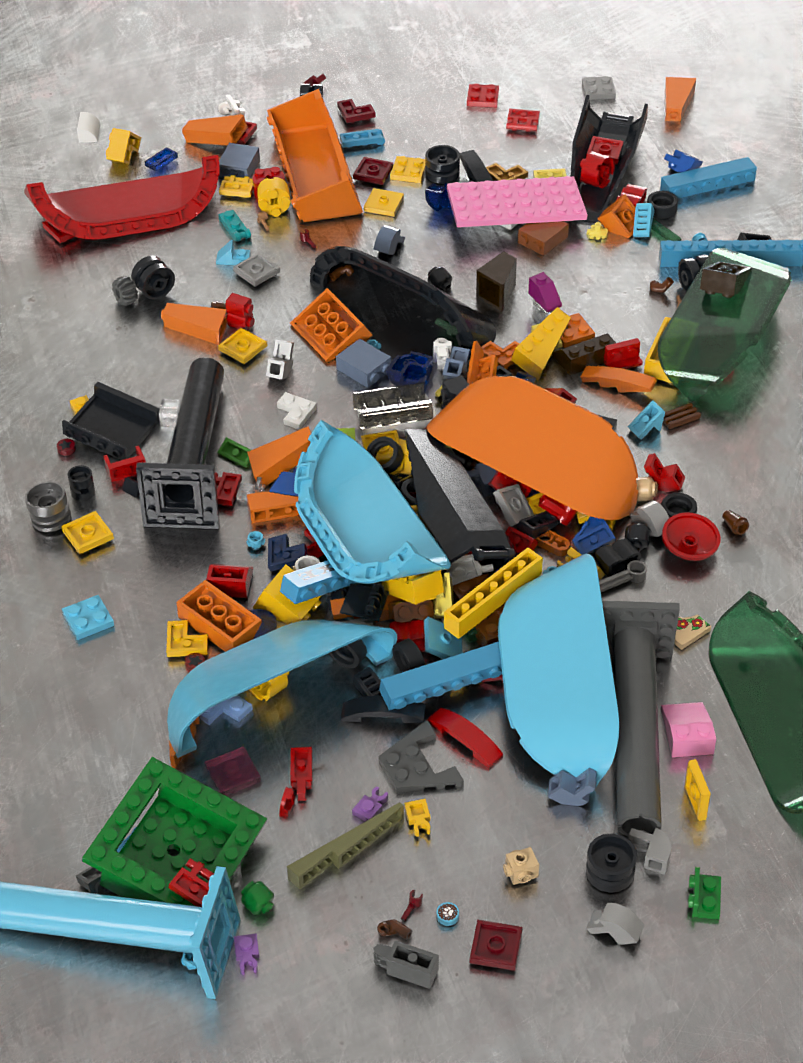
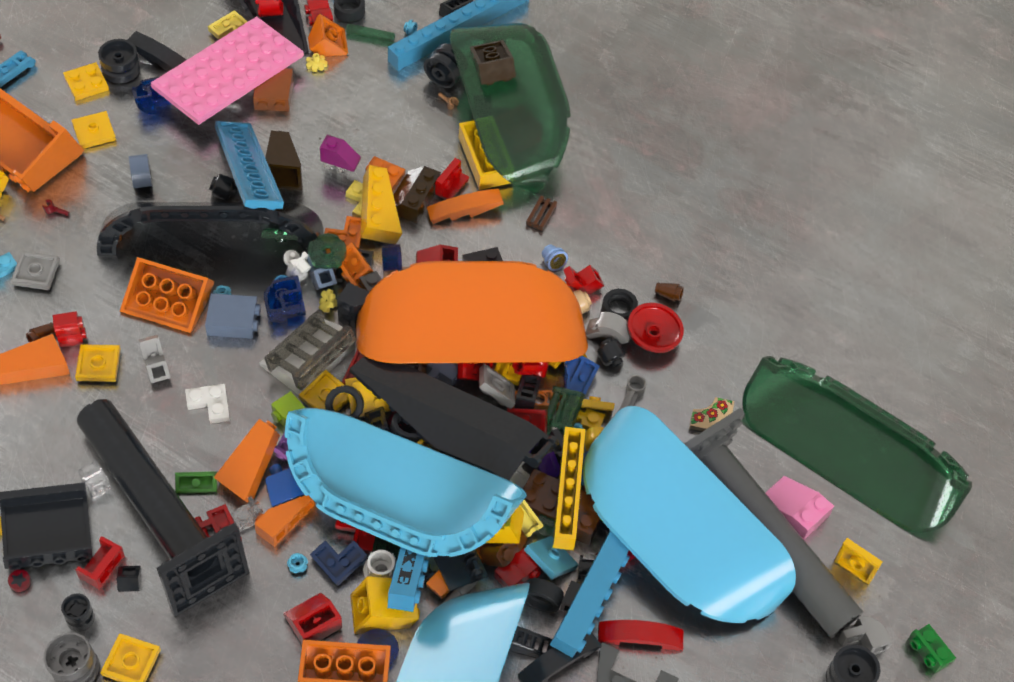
camera: 45 degrees left, 10 degrees up
dark red plate [353,157,393,185] -> none
pearl gold plate [486,163,528,181] -> none
sand blue brick [548,768,597,806] -> none
black brick [595,538,641,577] -> none
medium azure slope [628,400,665,440] -> none
medium azure slope [633,203,654,237] -> none
reddish brown arm [649,277,674,293] -> none
none -> dark azure plate [215,121,284,210]
none -> clear green plate [308,233,347,269]
none -> light blue piece [542,244,568,271]
none -> clear green plate [547,386,585,430]

